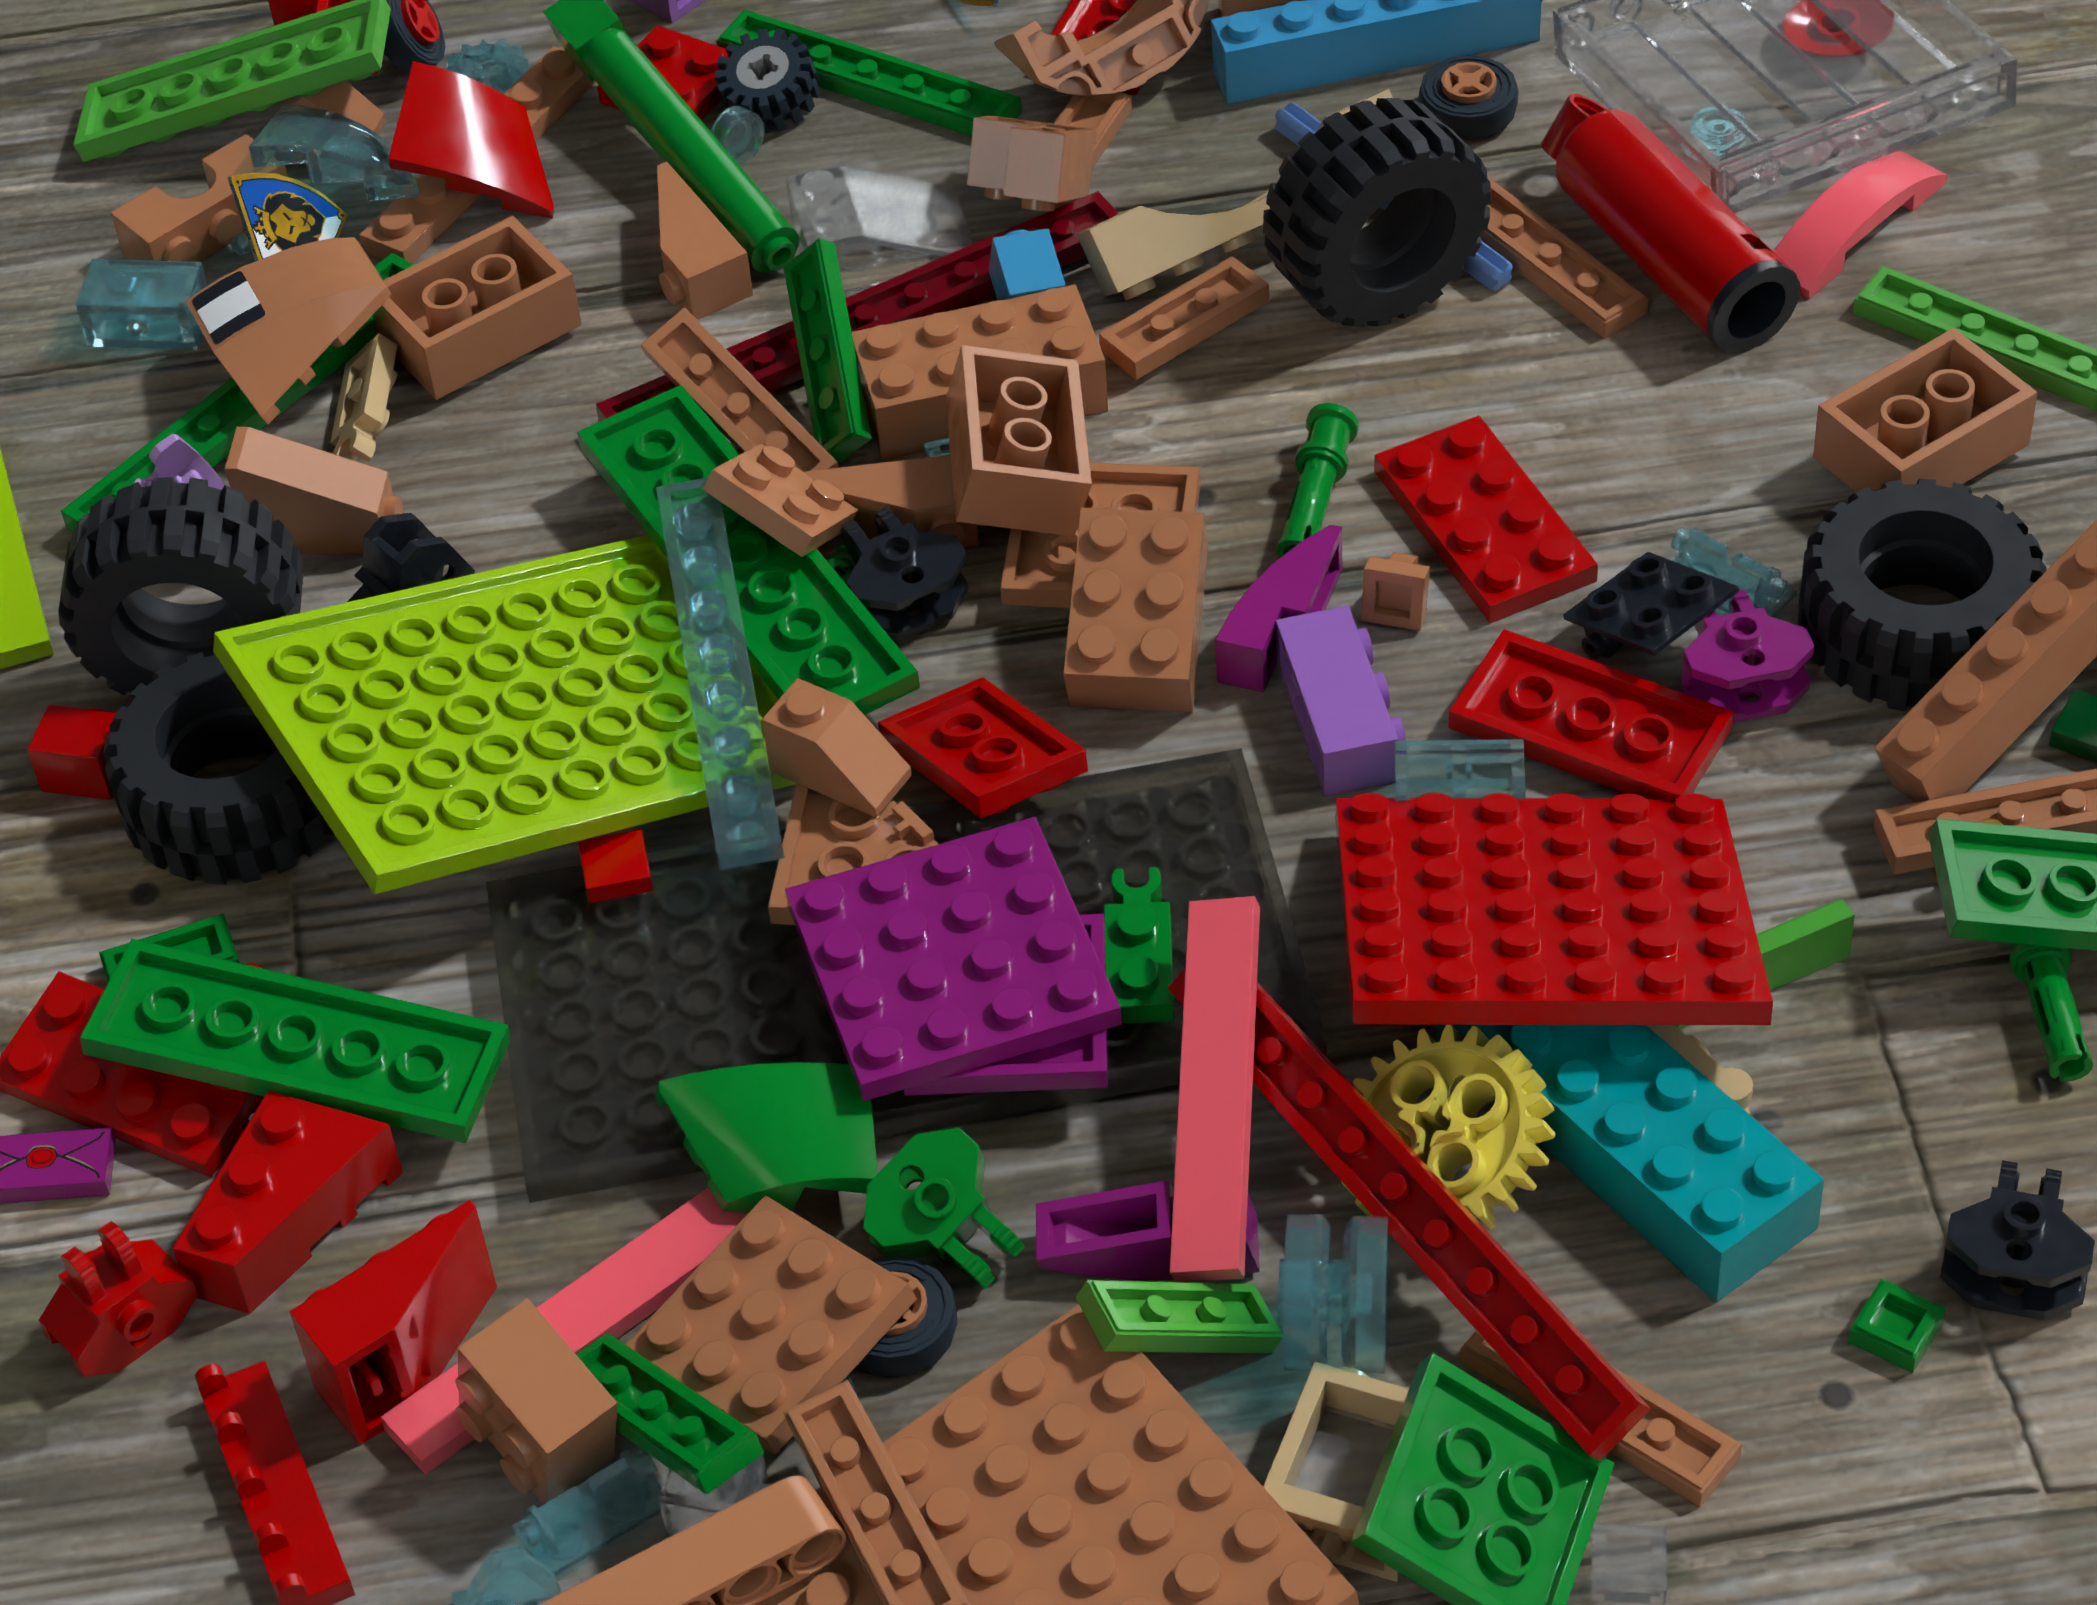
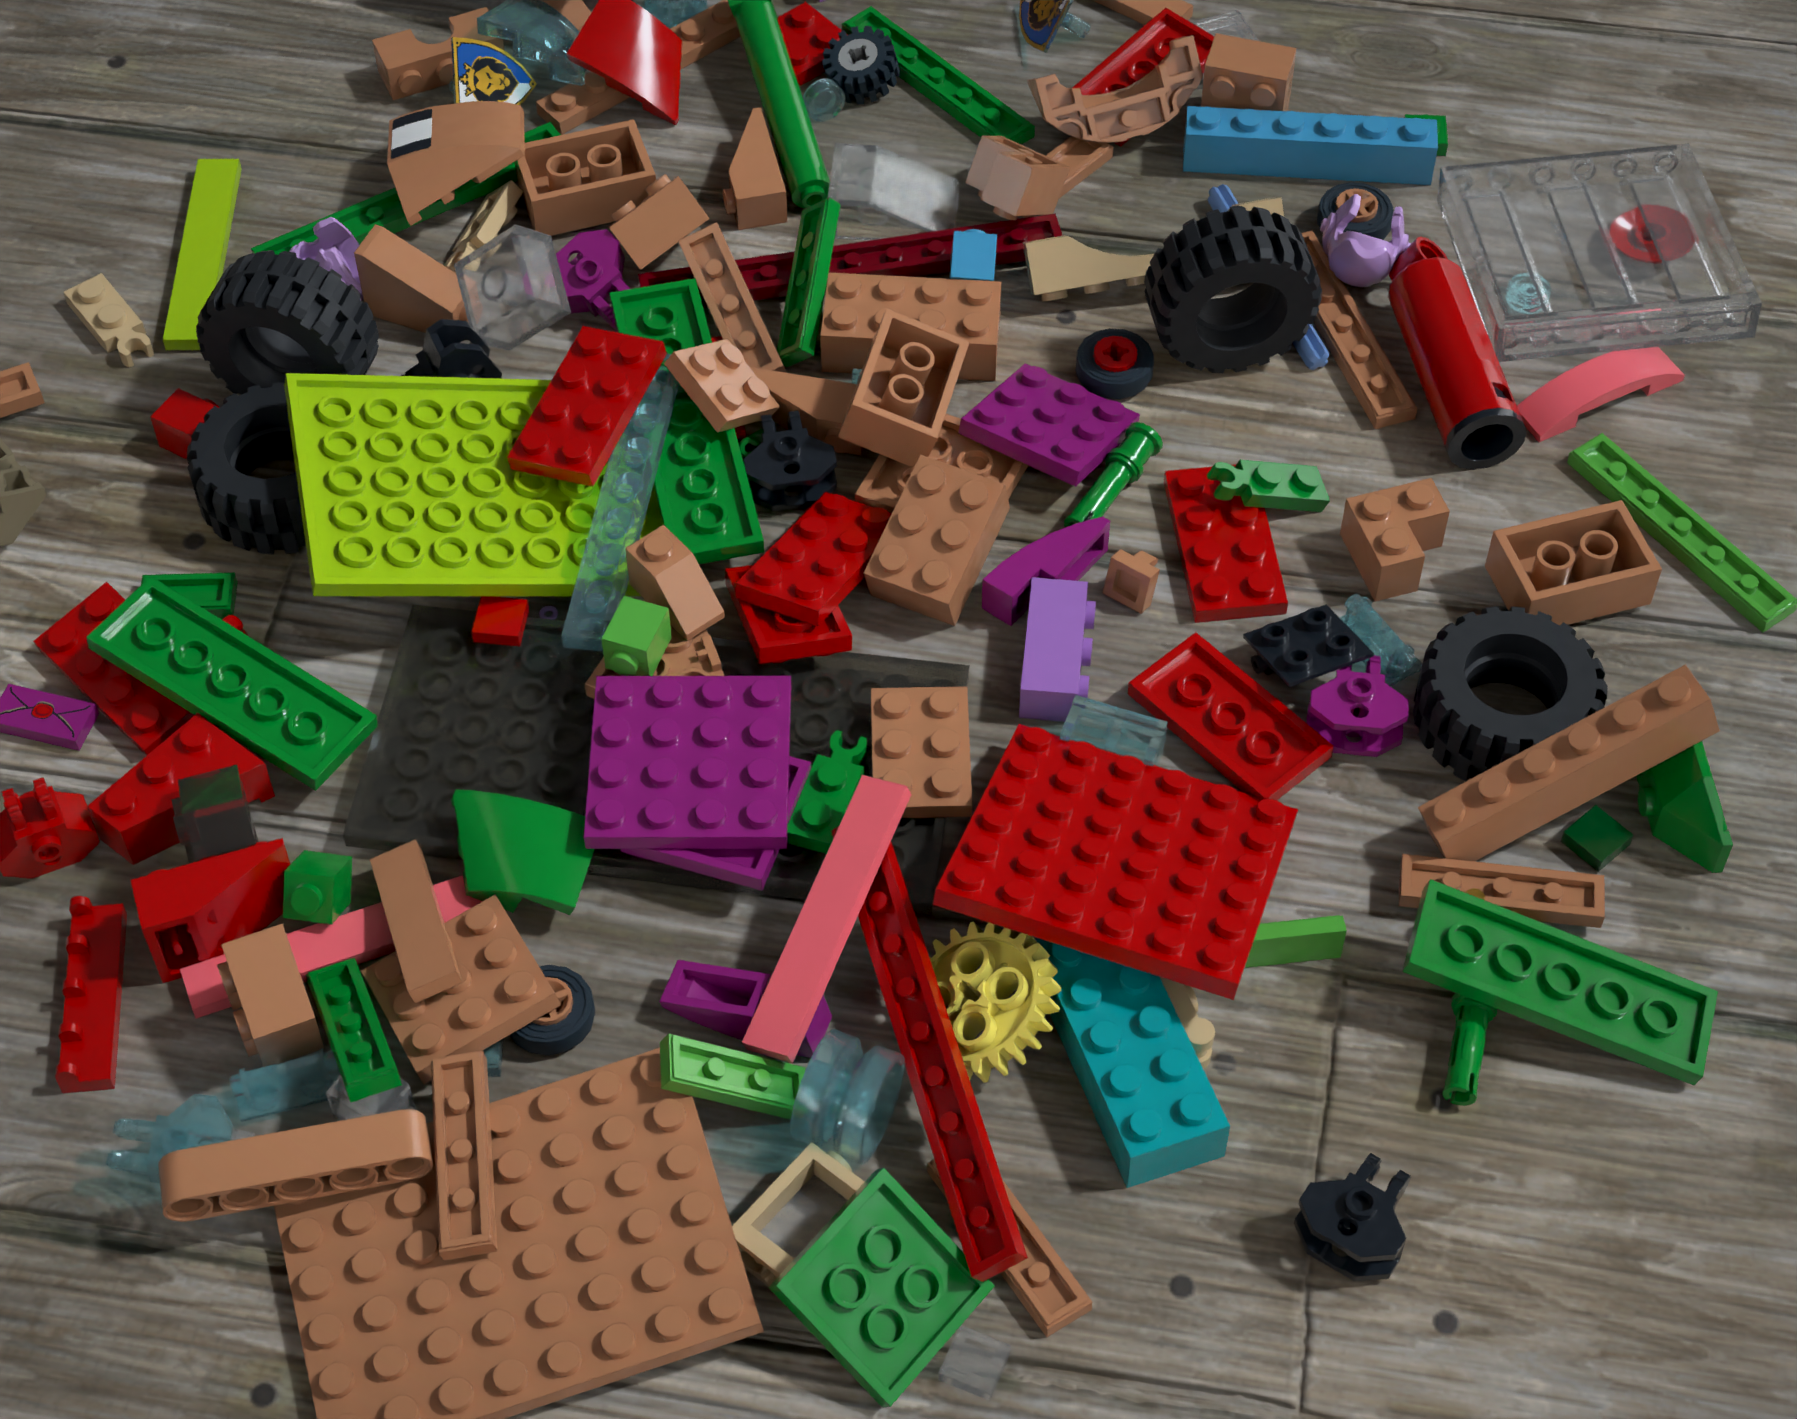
camera: 15 degrees right, 5 degrees up
clear light blue brick [75,259,208,350] -> none
green hinge [863,1127,1025,1289] -> none
nougat plate [1099,256,1270,380] -> none
green tile [1848,1278,1946,1373] -> none
none -> clear smoke brick [171,764,259,863]
none -> green brick [283,850,352,925]
none -> nougat tile [370,839,463,1003]
none -> clear brick [454,224,571,351]
none -> red plate [507,326,667,487]
none -> lavender piece [539,606,558,622]
none -> magenta hinge [543,229,631,330]
none -> bright green brick [601,596,672,676]
none -> nougat brick [609,174,710,270]
none -> red plate [736,492,892,626]
none -> nougat plate [871,687,972,818]
none -> magenta plate [958,363,1140,487]
none -> black wheel [1075,328,1154,399]
none -> green plate [1207,459,1330,512]
none -> lavender helmet [1320,194,1411,287]
none -> nougat brick [1340,478,1450,602]

